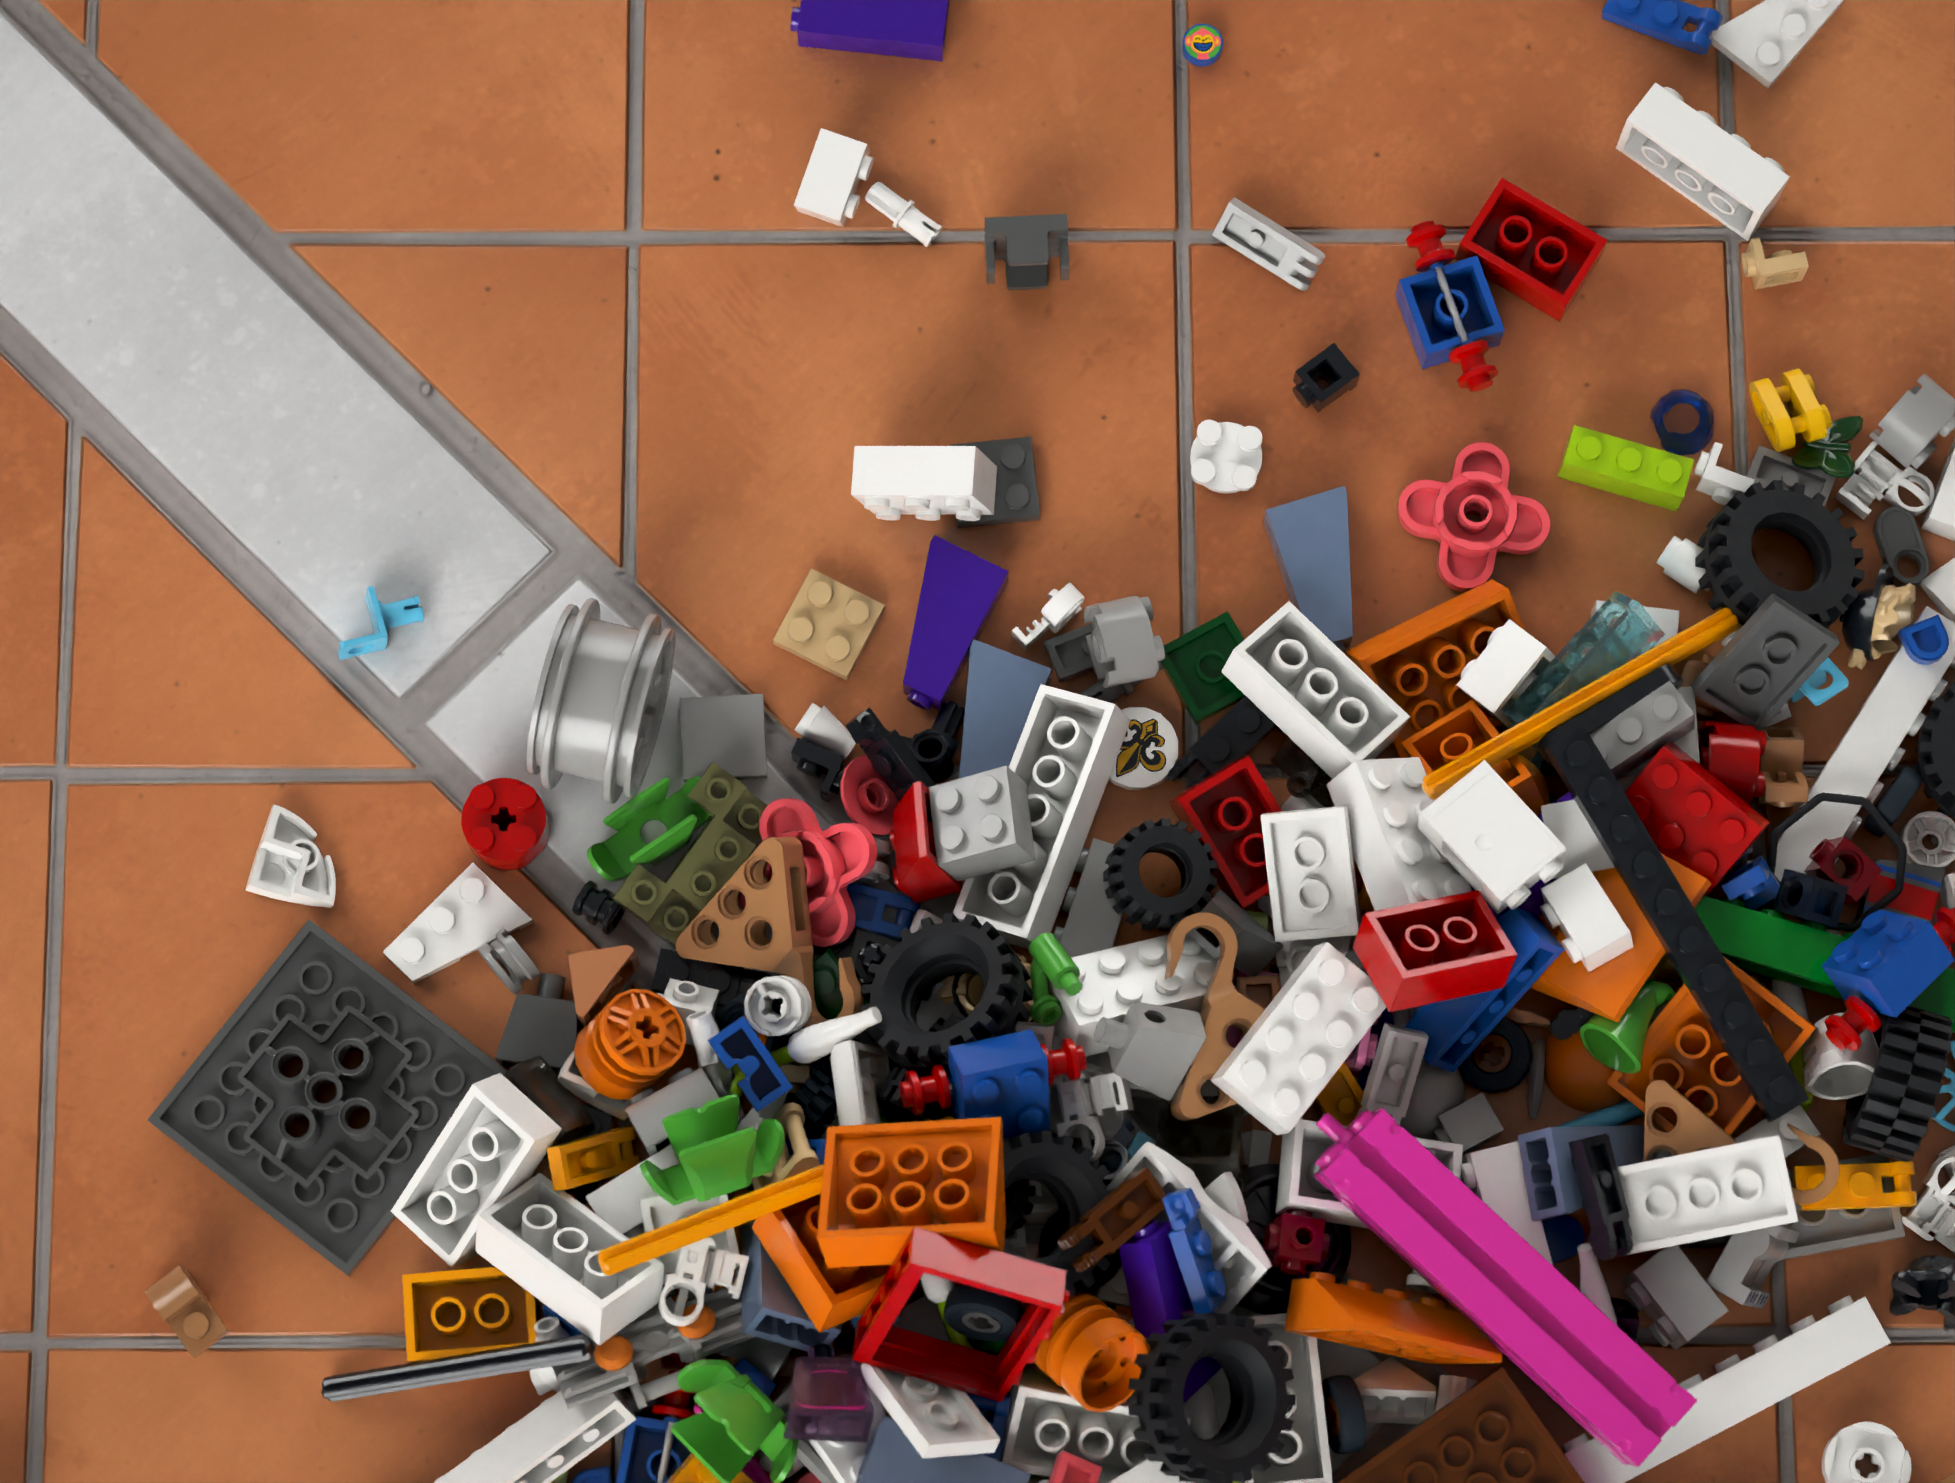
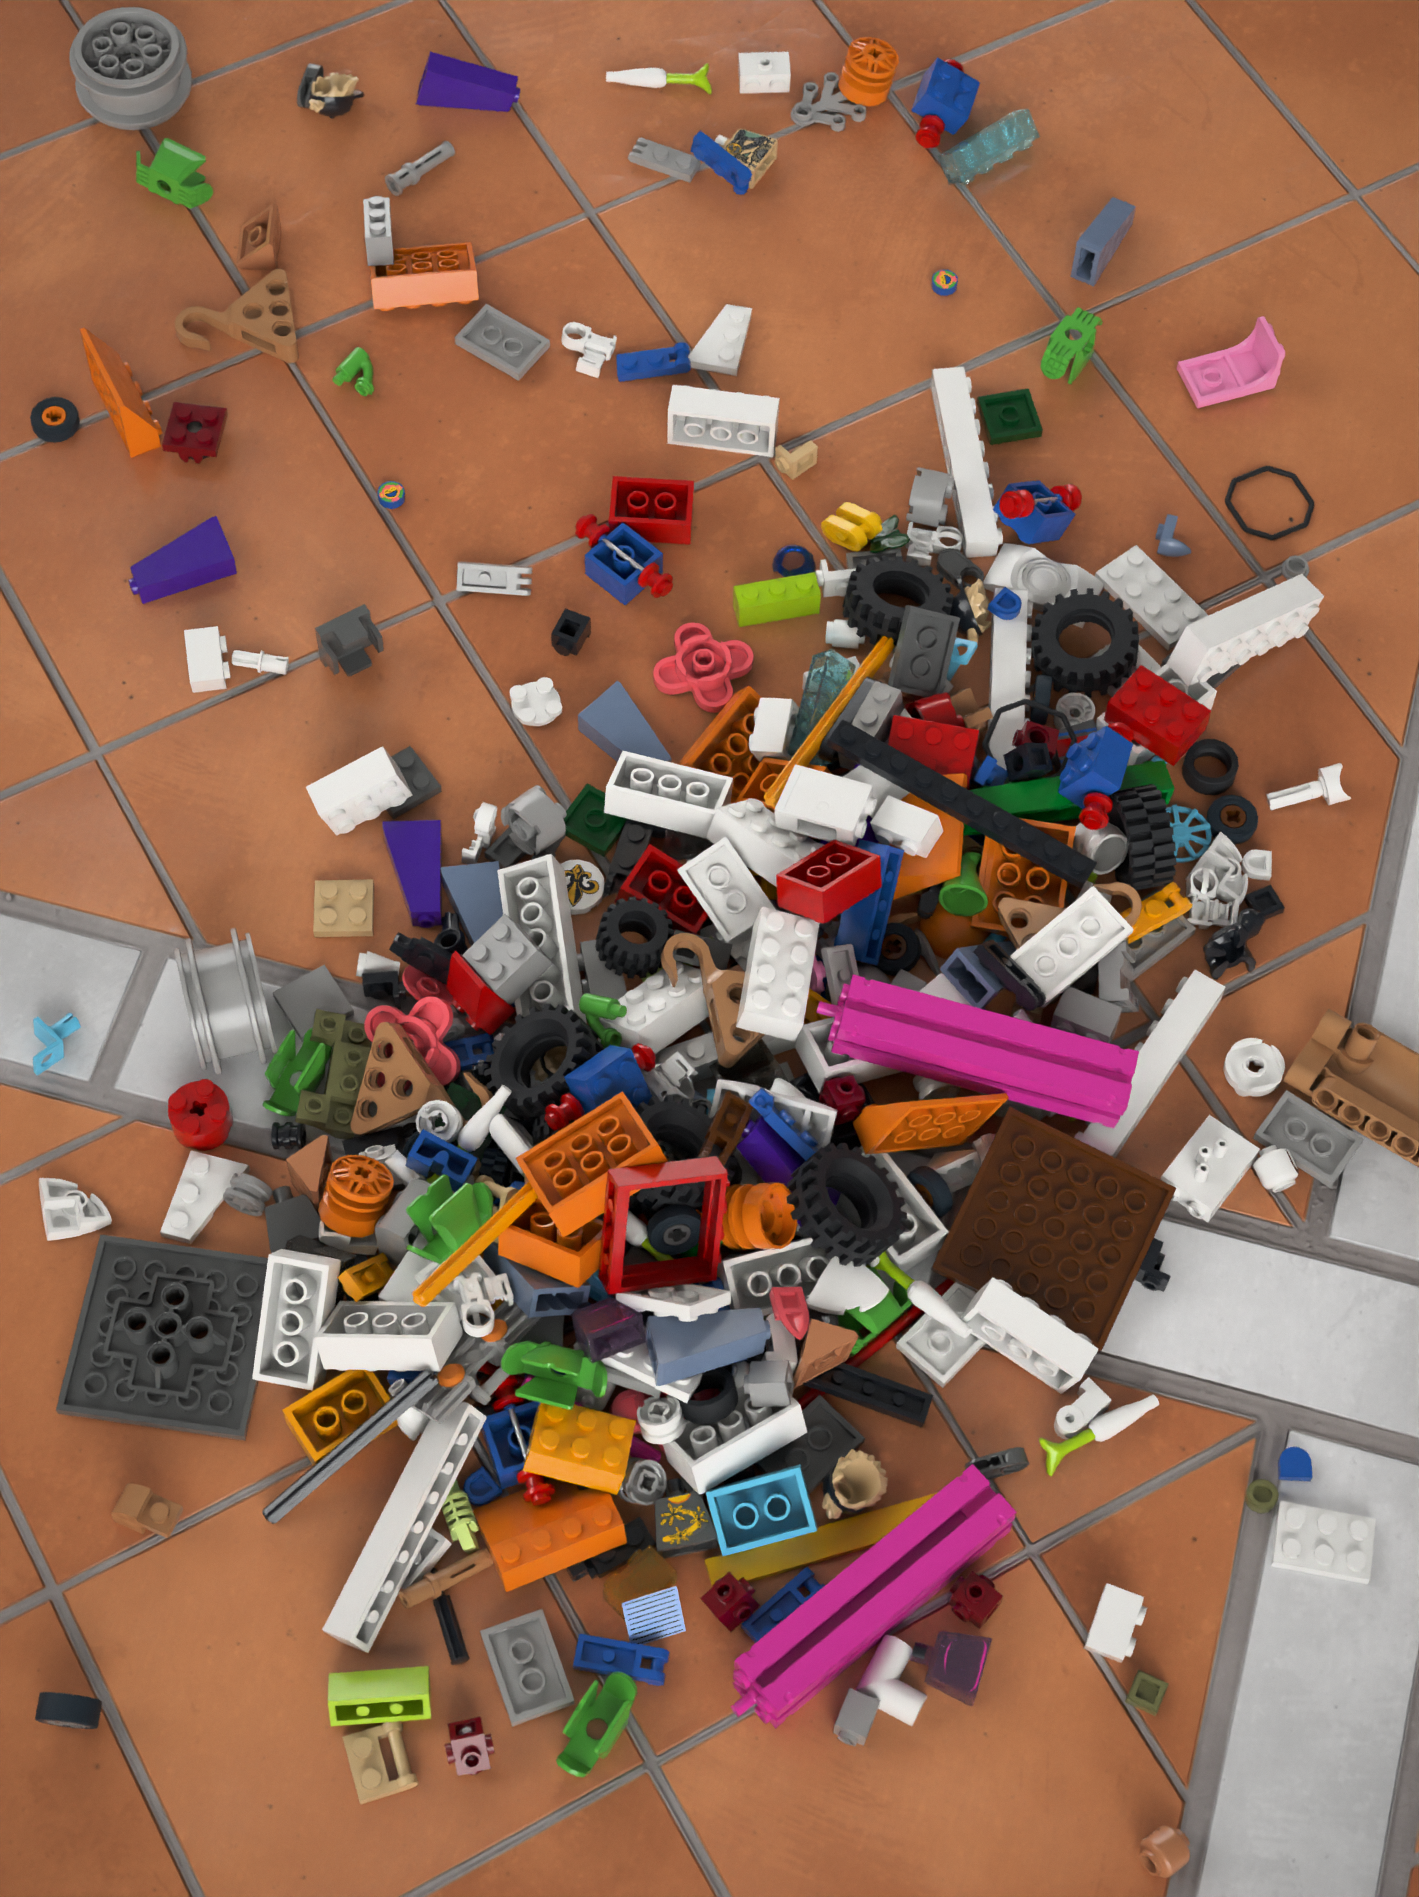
camera: 30 degrees left, 15 degrees down
light grey torso [1094,1002,1207,1101] -> none

